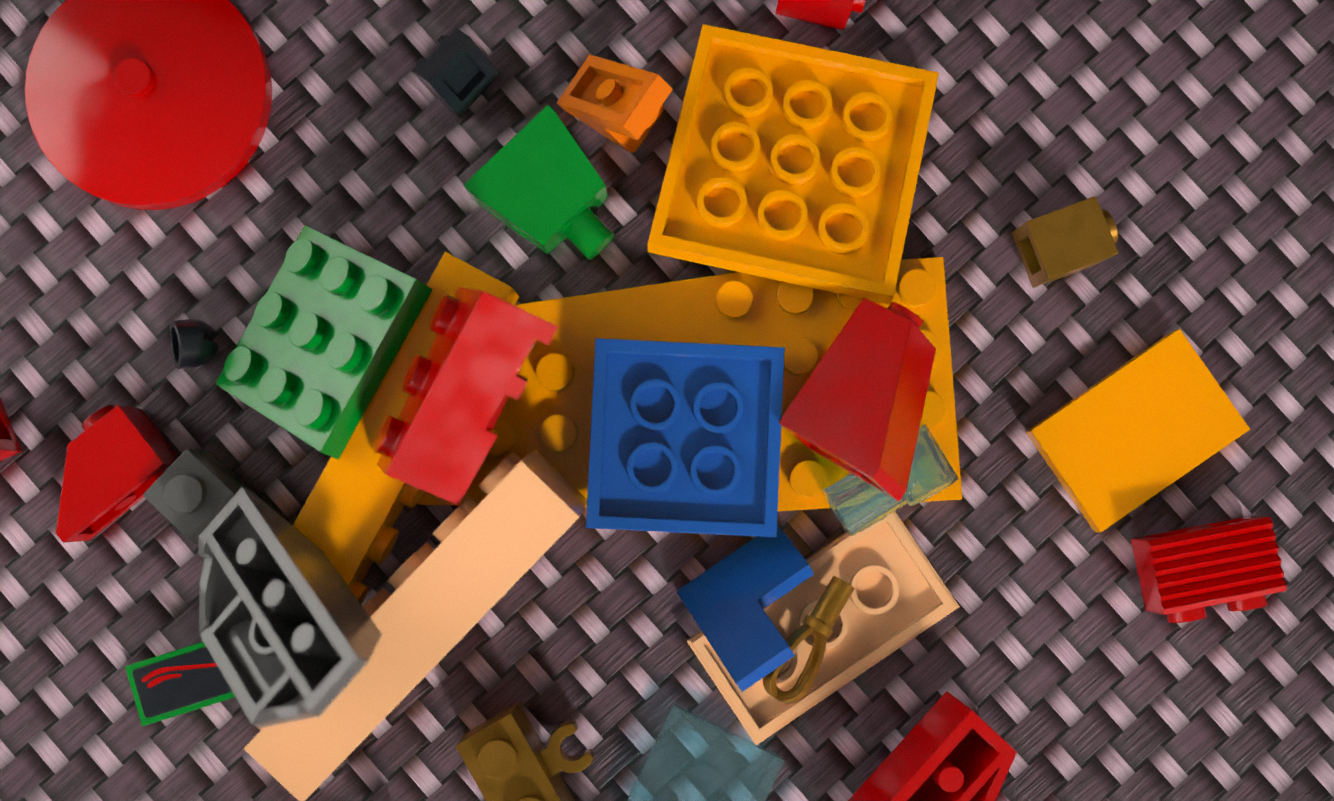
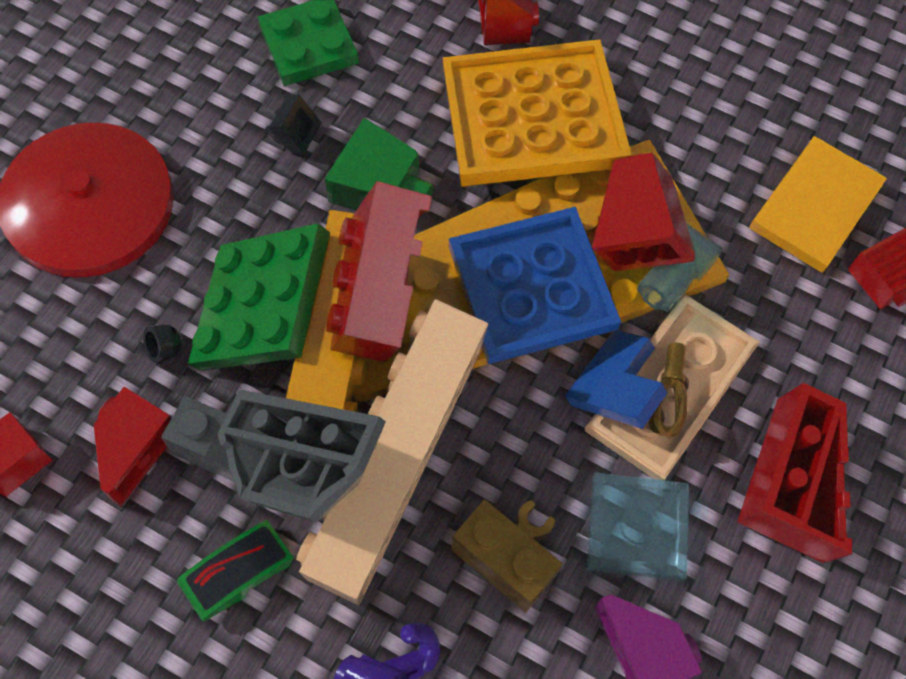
camera: 20 degrees left, 20 degrees down
orange slope [556,54,673,153] -> none
pearl gold brick [1011,196,1119,288] -> none

